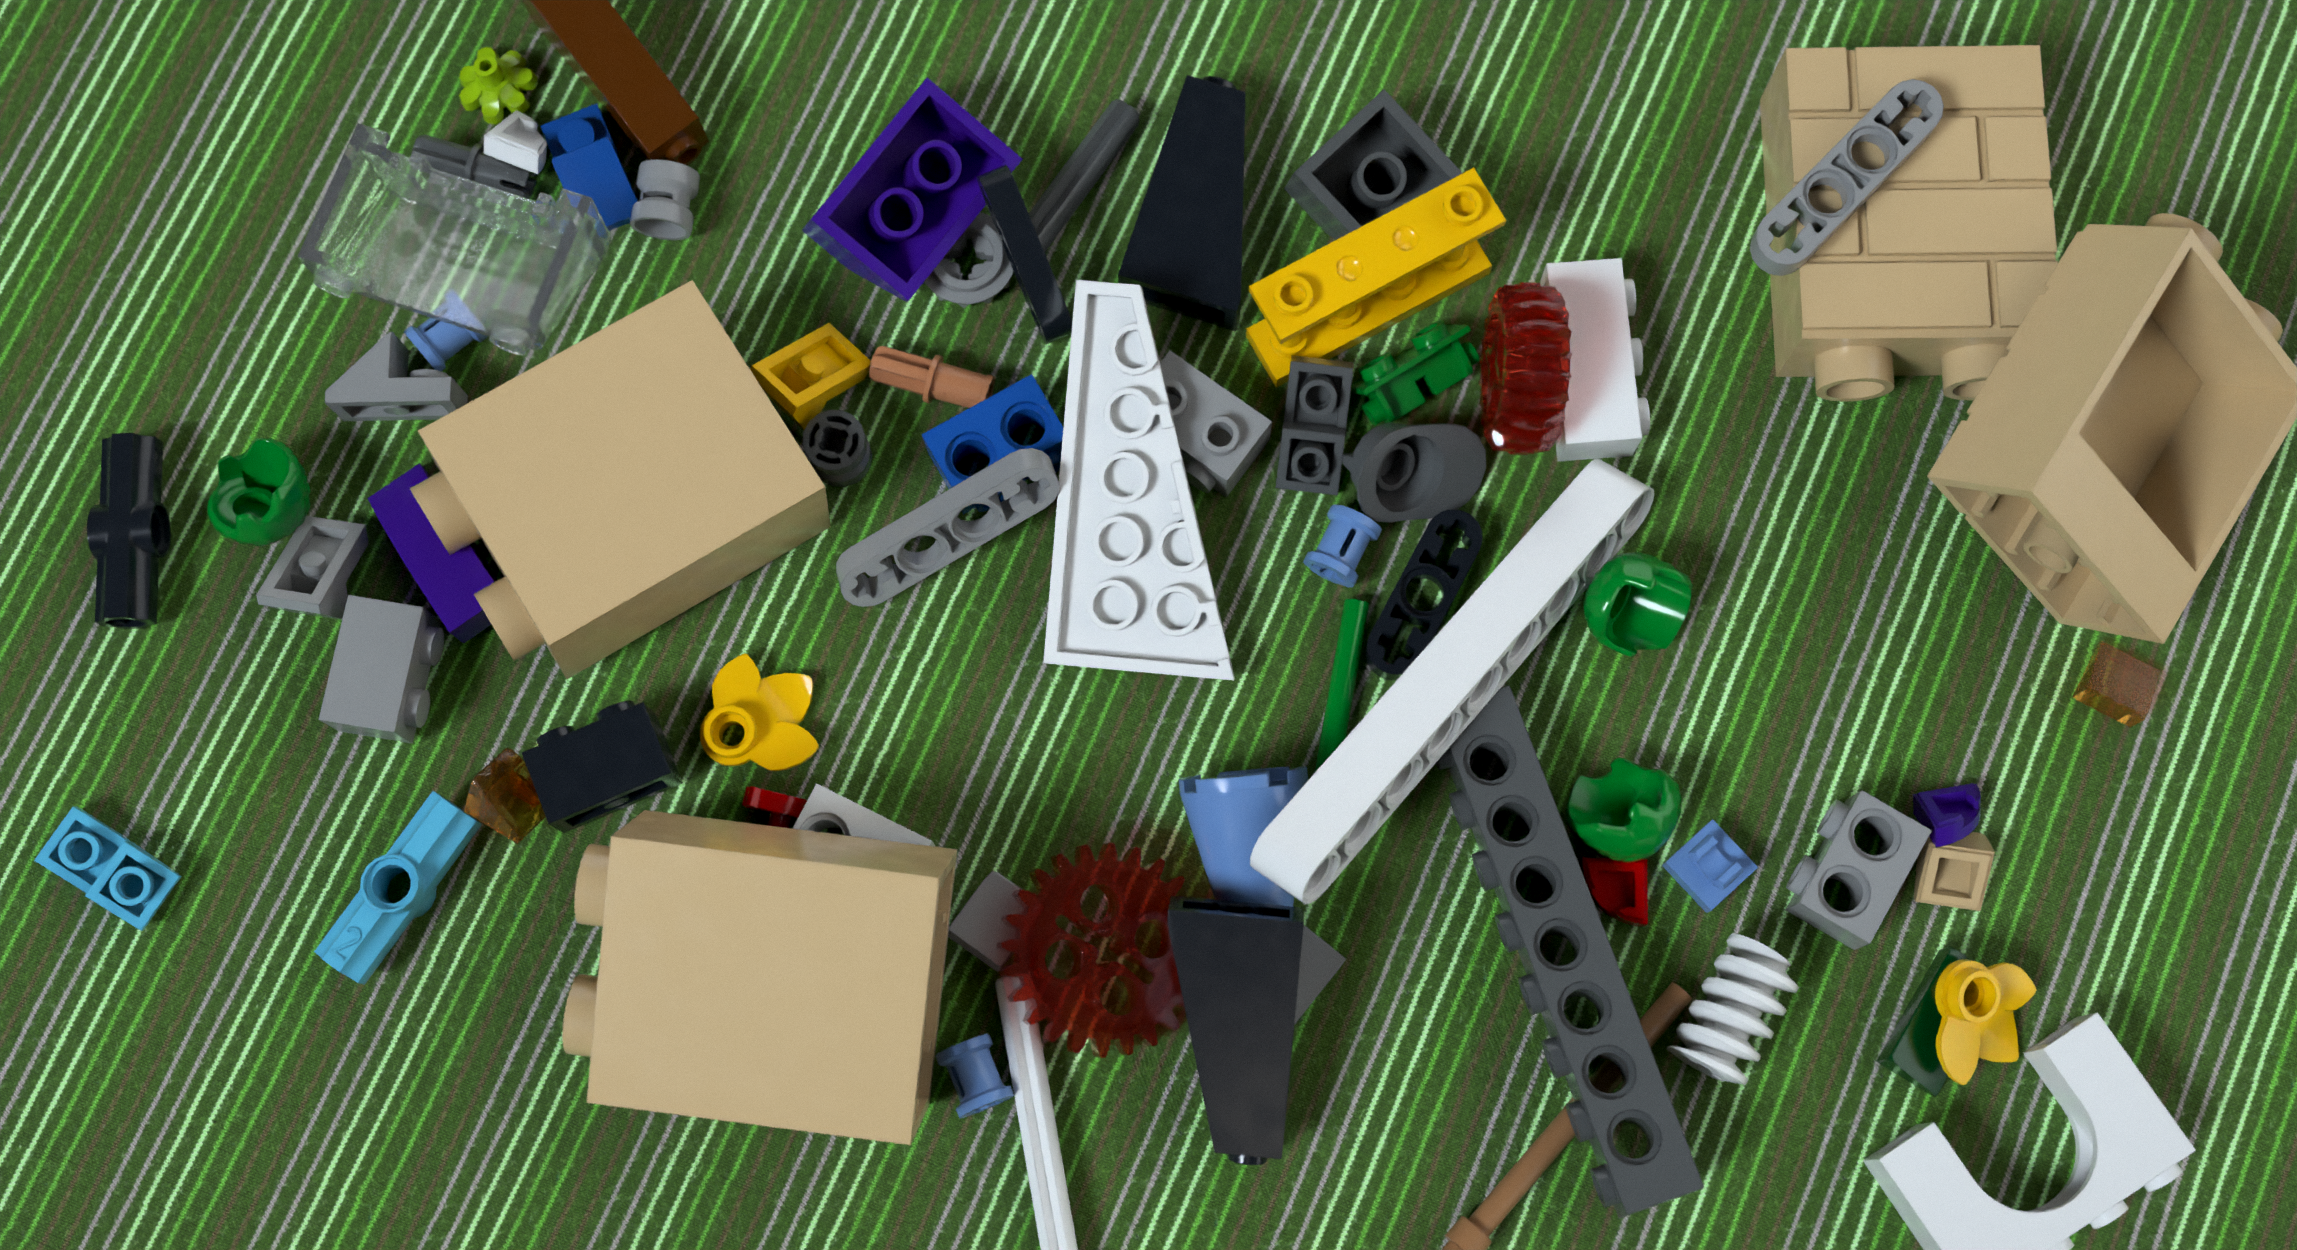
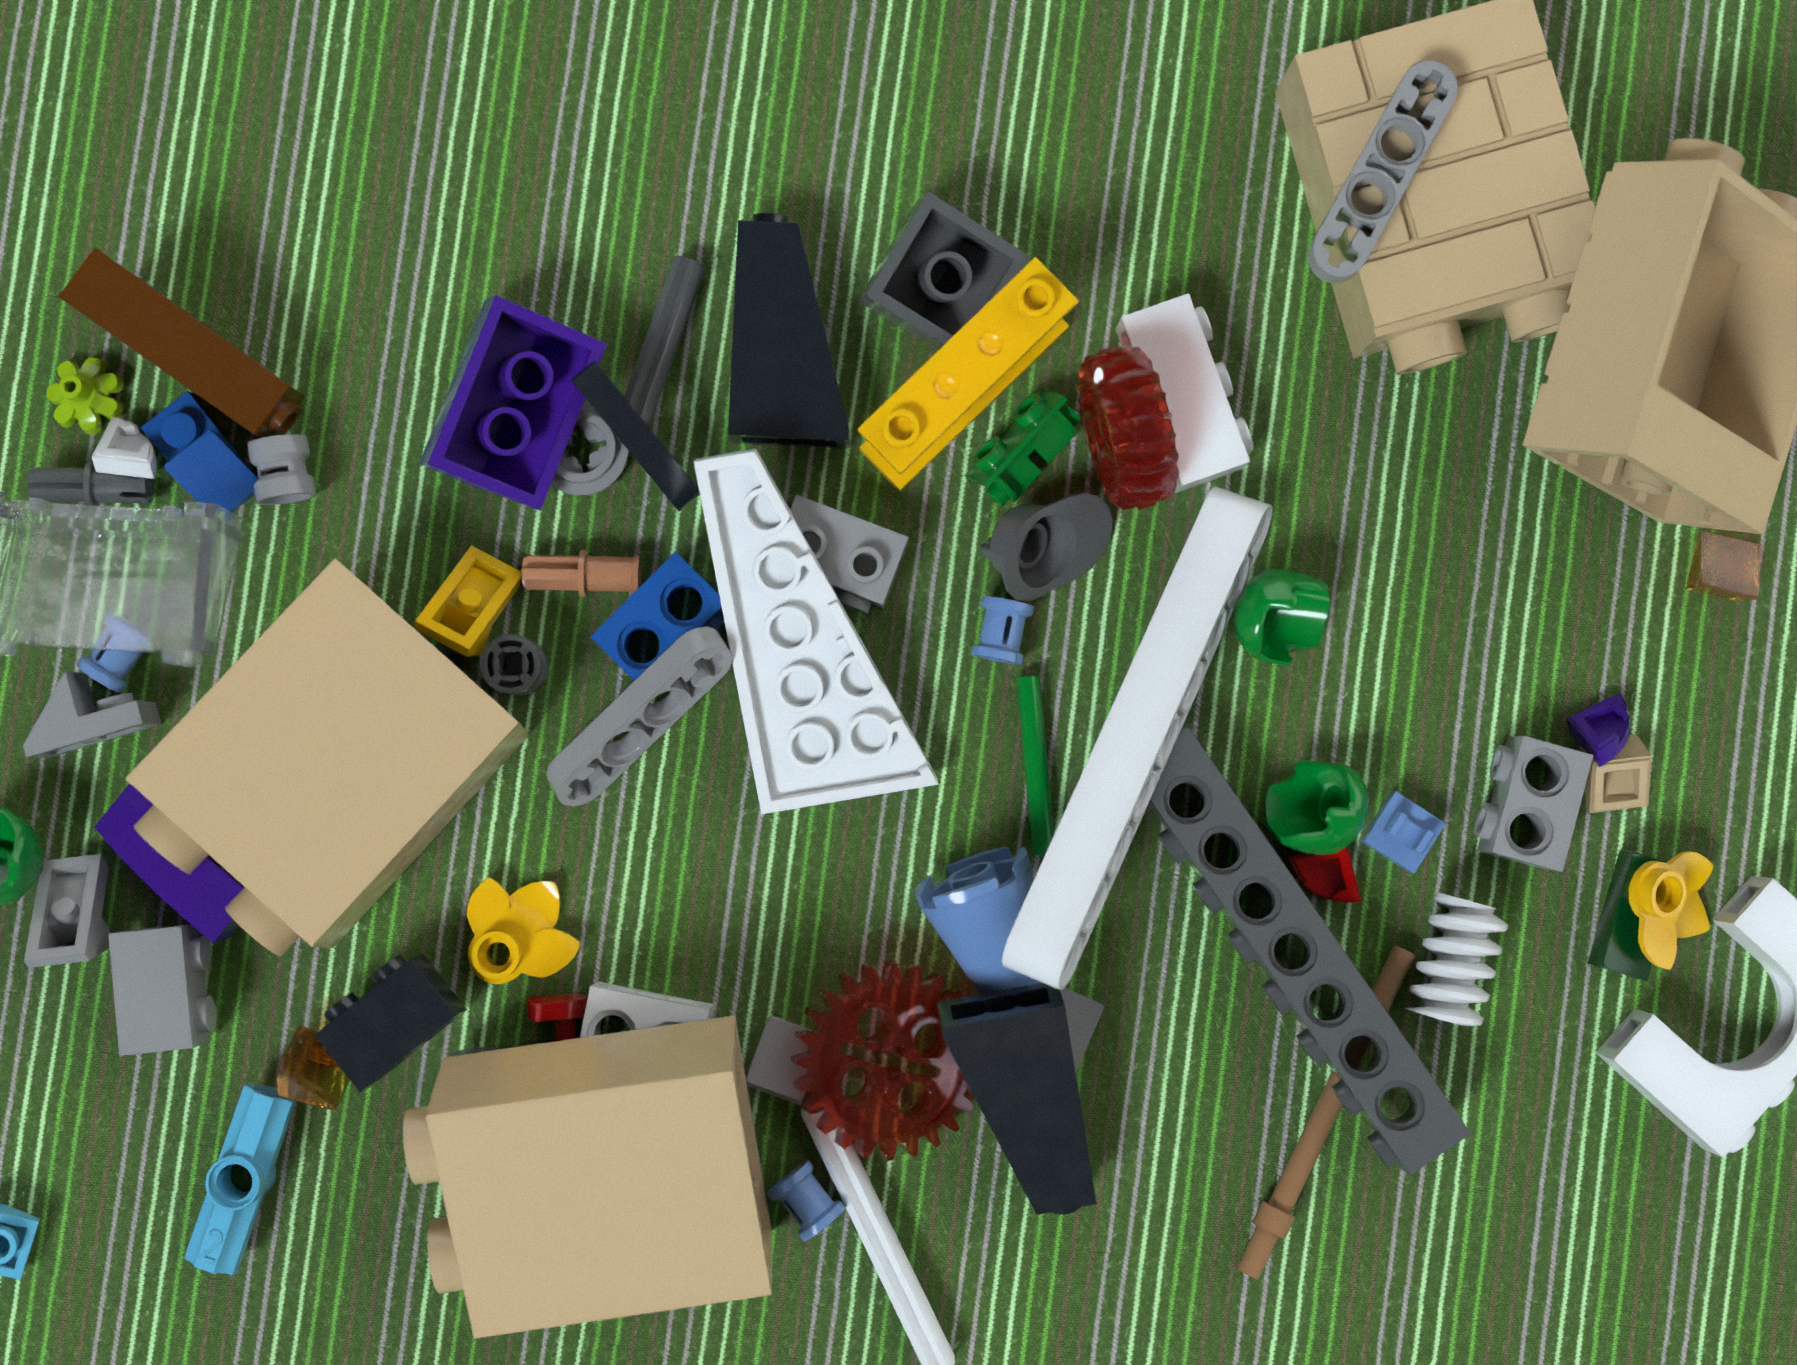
camera: 20 degrees left, 10 degrees up
dark grey slope [1276,355,1354,495] -> none
black beam [1365,509,1483,681] -> none

